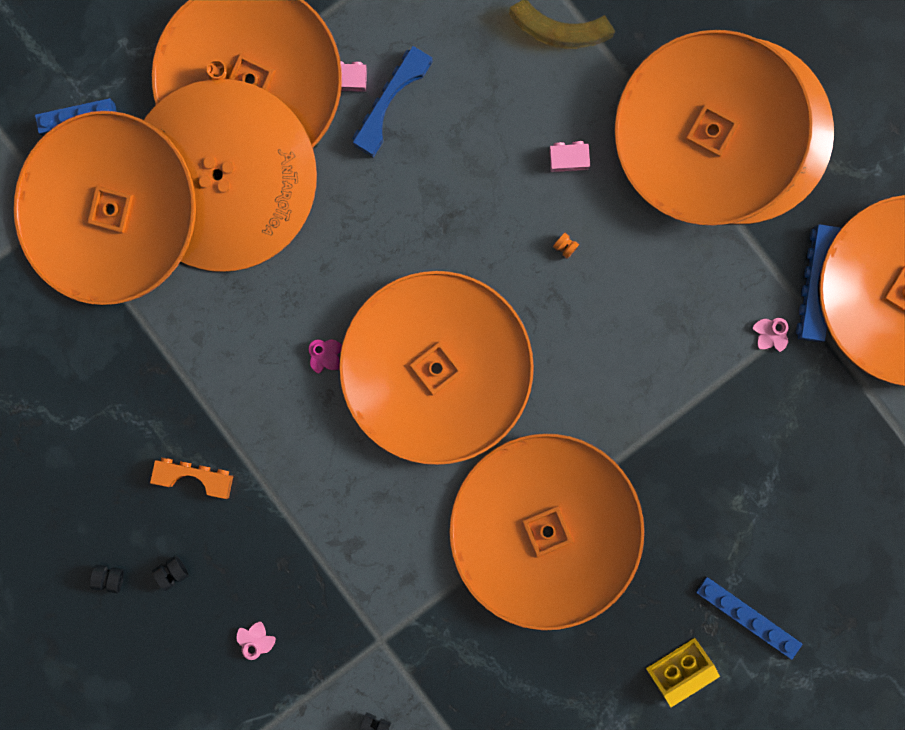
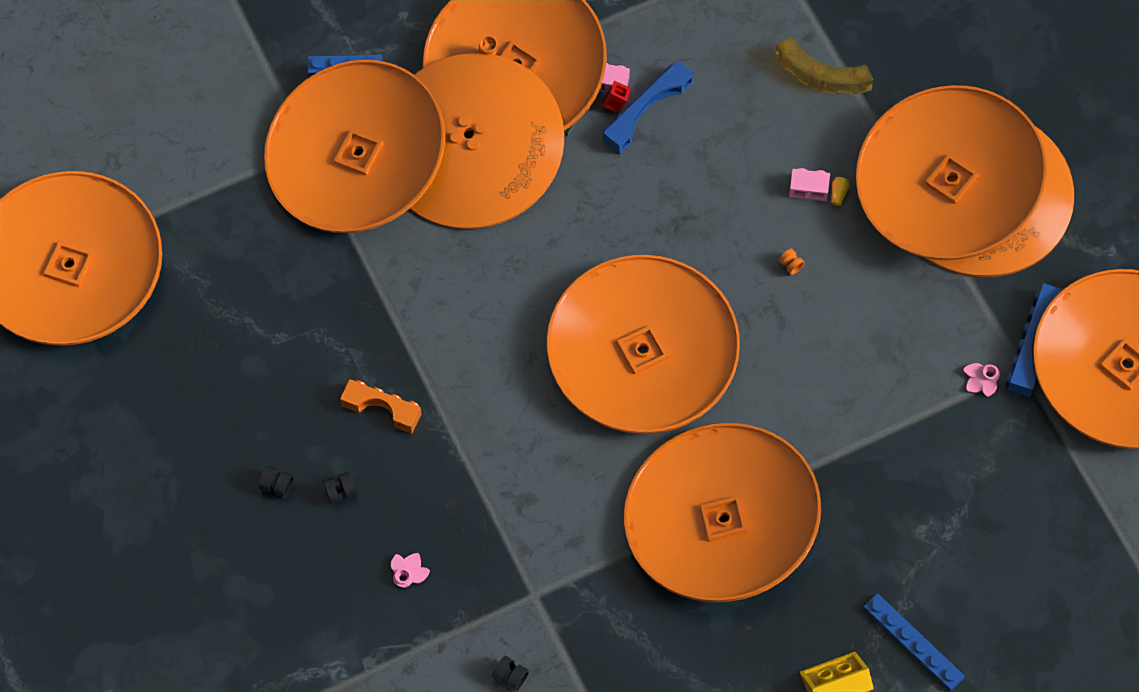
camera: 15 degrees right, 20 degrees down
dark pink plate [308,339,342,374] -> none
none -> red brick [602,80,631,114]
none -> yellow cone [831,177,850,206]

